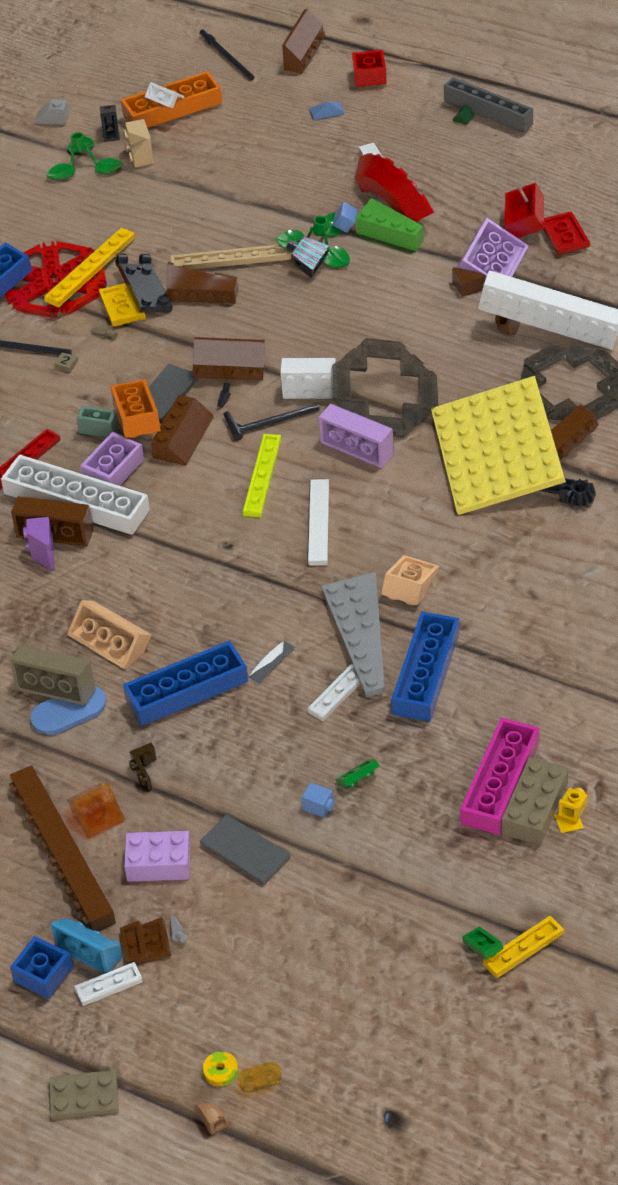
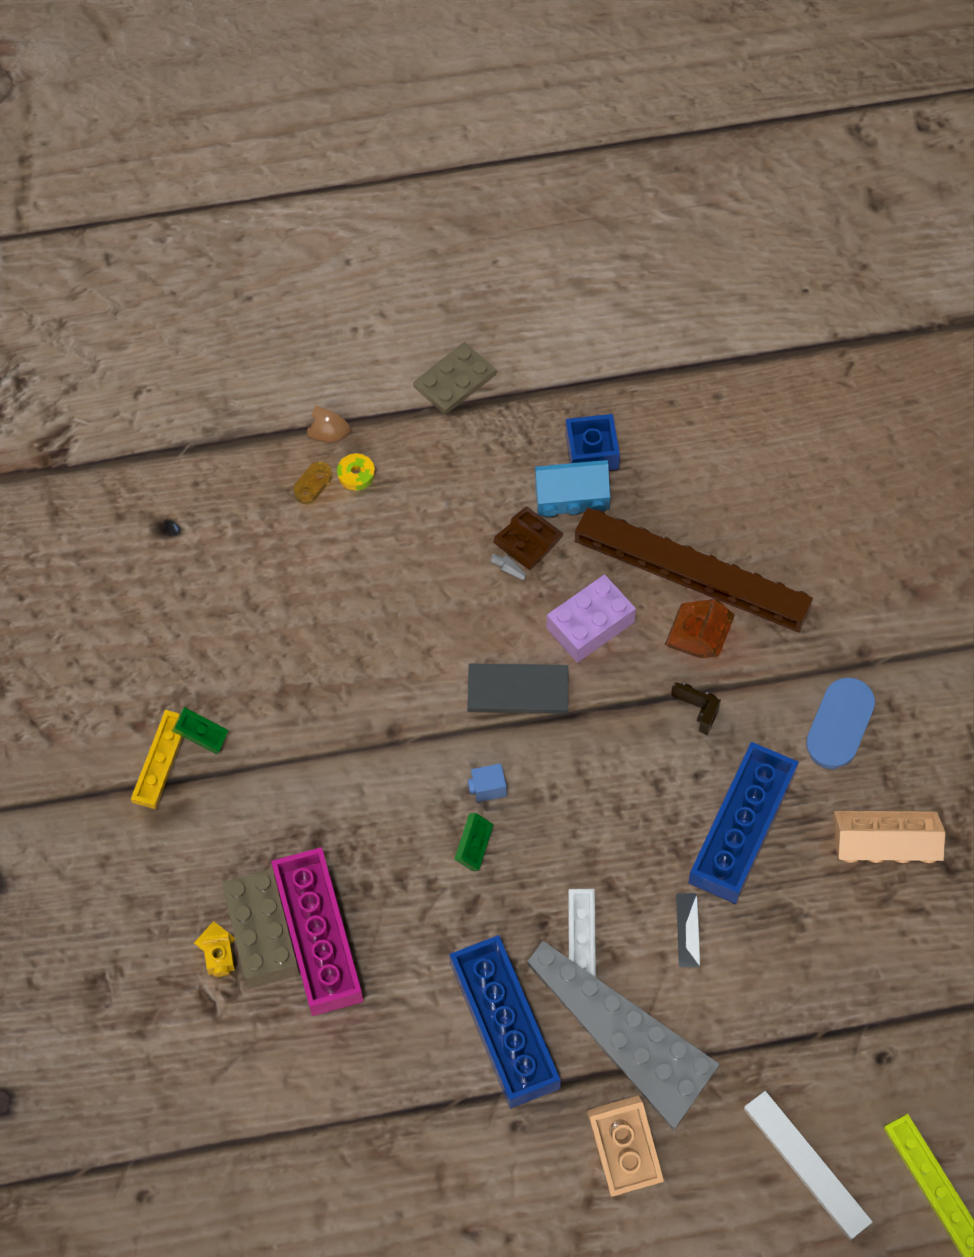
camera: 140 degrees right, 15 degrees up
dark tan brick [10,645,96,706] -> none
white tile [74,962,143,1006] -> none

